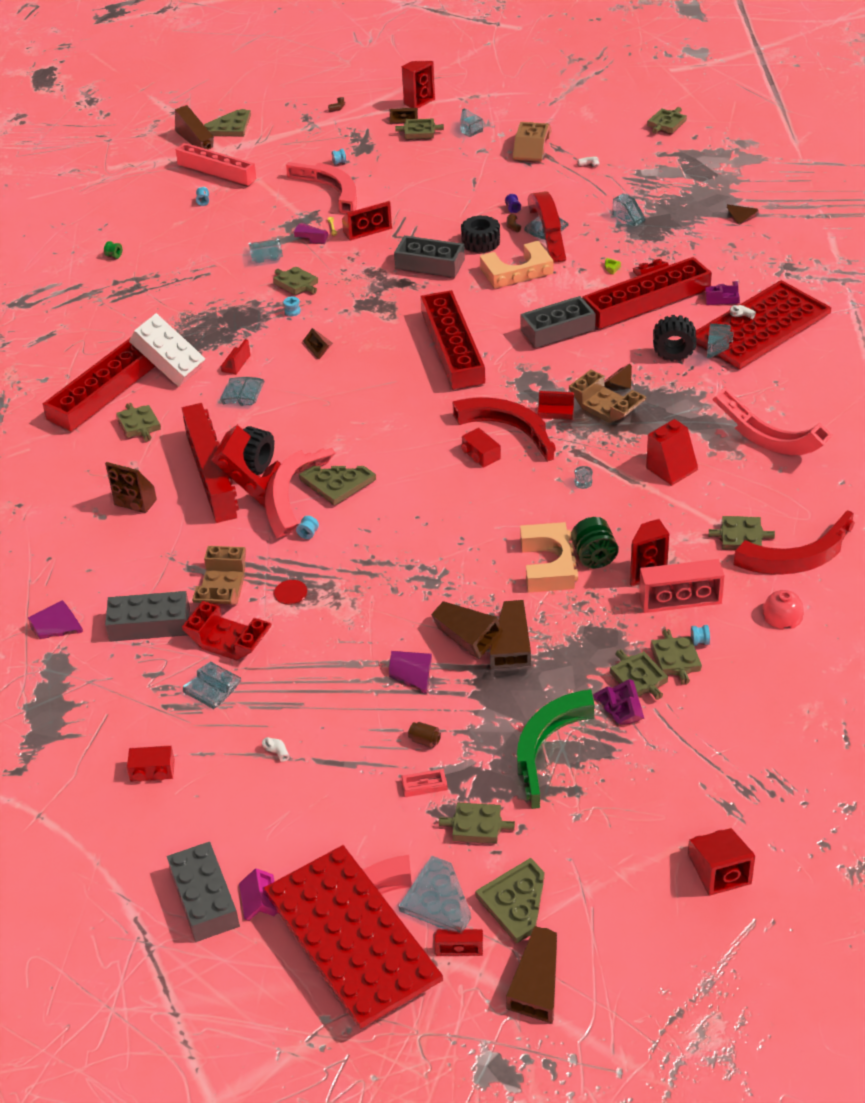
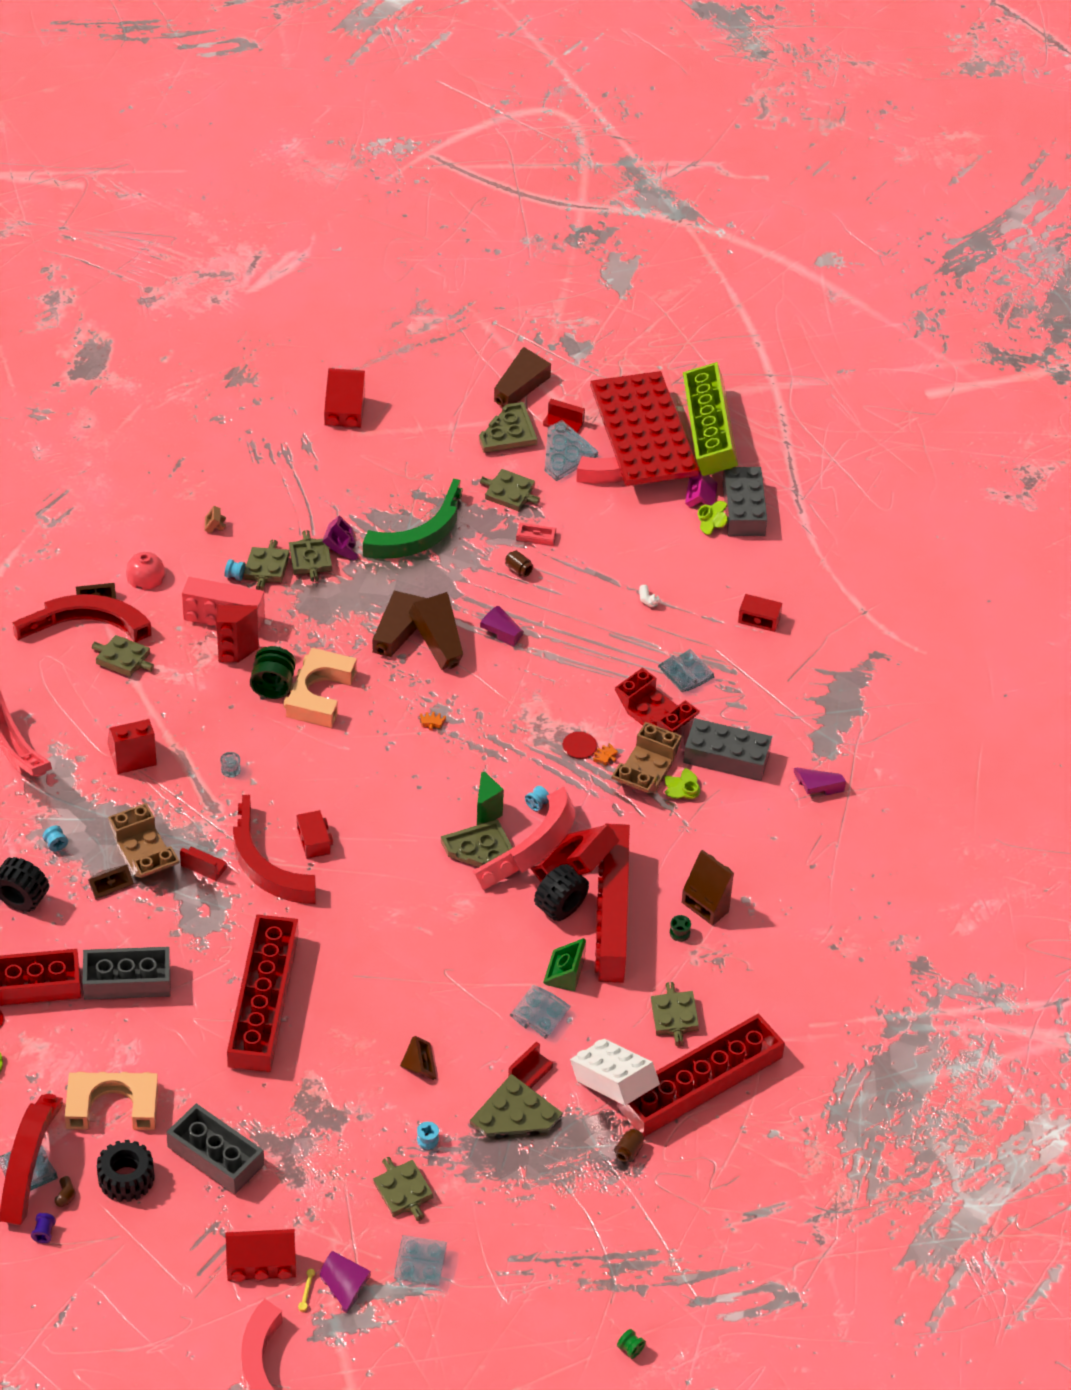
camera: 165 degrees left, 5 degrees up
none -> medium azure wheel [42,825,68,852]
none -> reddish brown slope [76,583,116,599]
none -> medium nougat tile [204,506,226,533]
none -> orange piece [420,712,446,730]
none -> olive plate [469,1074,563,1137]
none -> green slope [477,772,504,825]
none -> green slope [543,938,586,991]
none -> orange piece [593,743,618,765]
none -> lime plate [665,768,700,799]
none -> dark green wheel [669,915,691,942]
none -> lime brick [683,362,738,476]
none -> lime plate [697,501,728,535]

